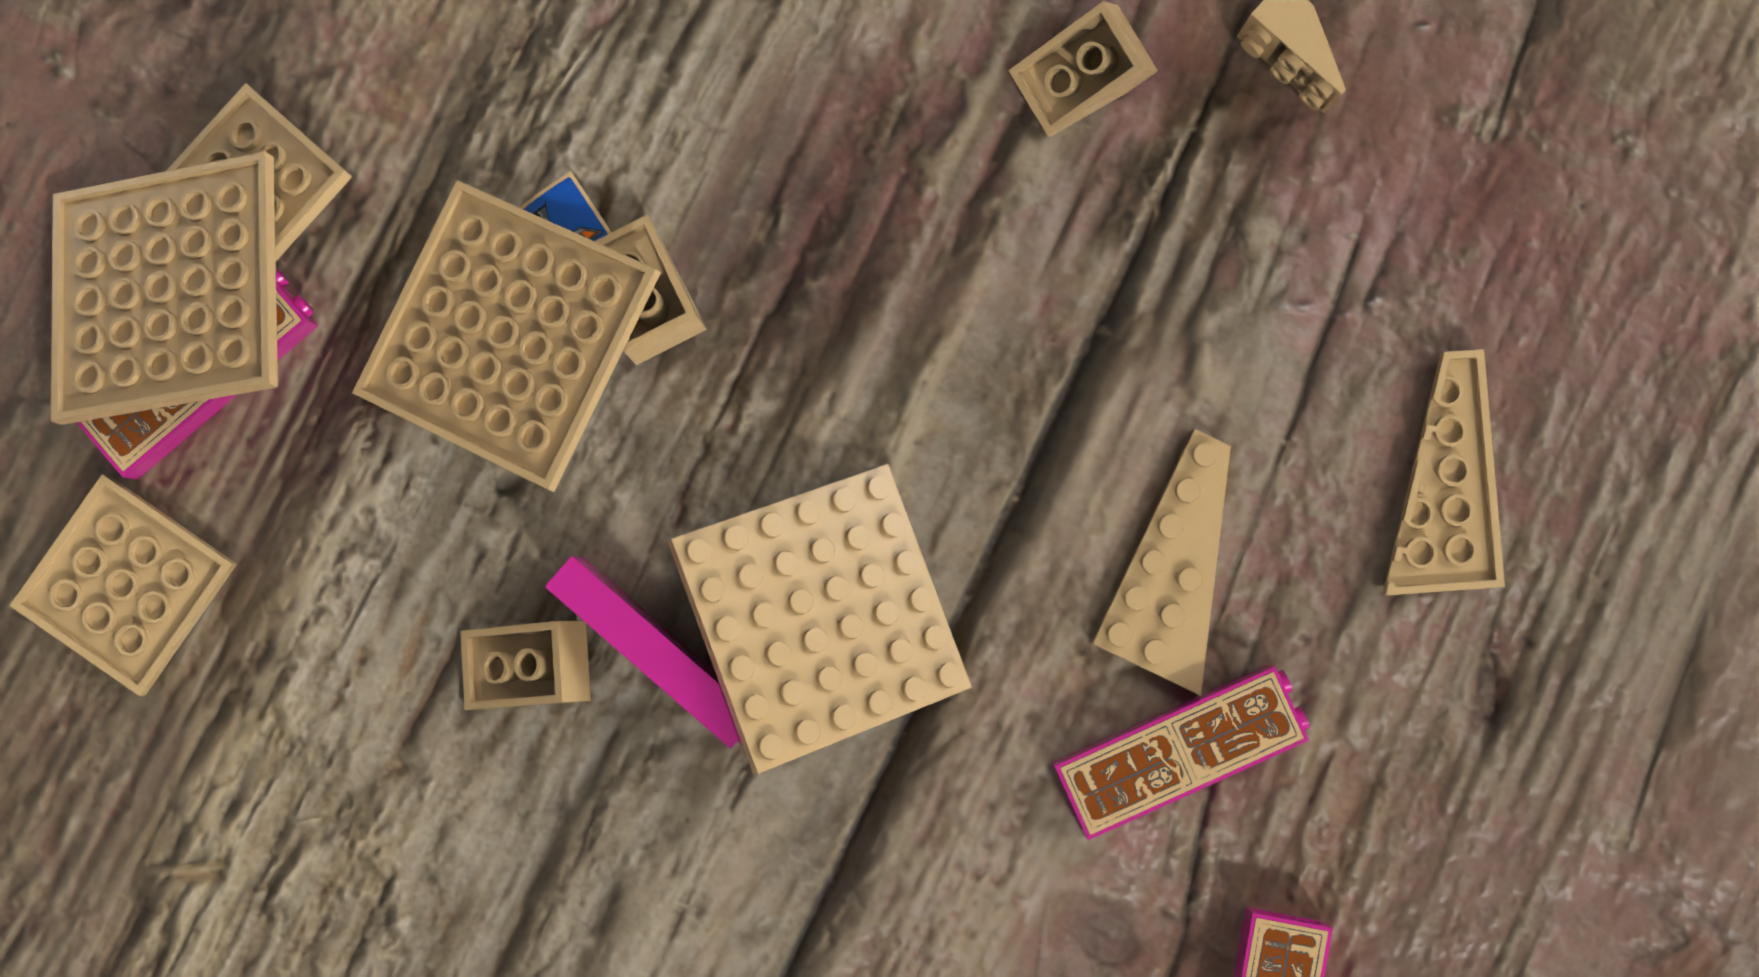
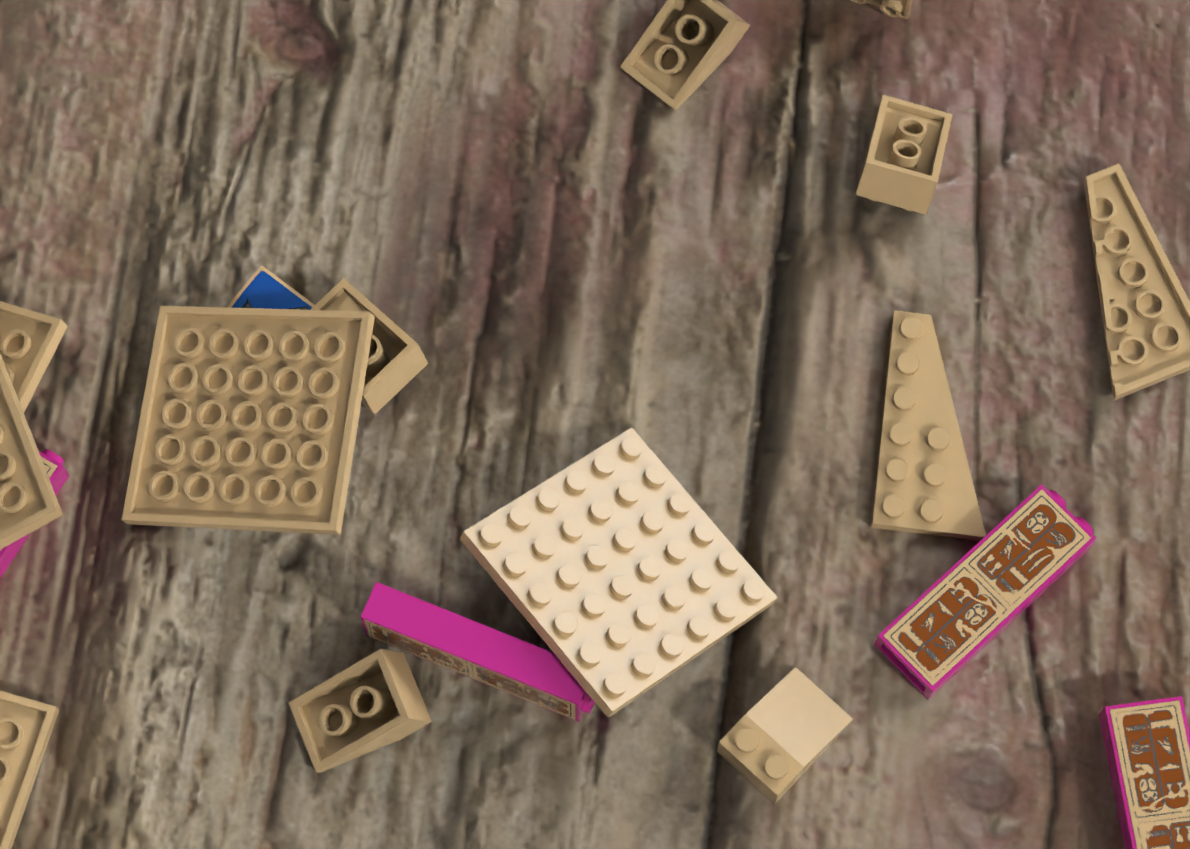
camera: 20 degrees left, 15 degrees down
none -> tan slope [717,667,853,804]
none -> tan slope [856,95,953,215]

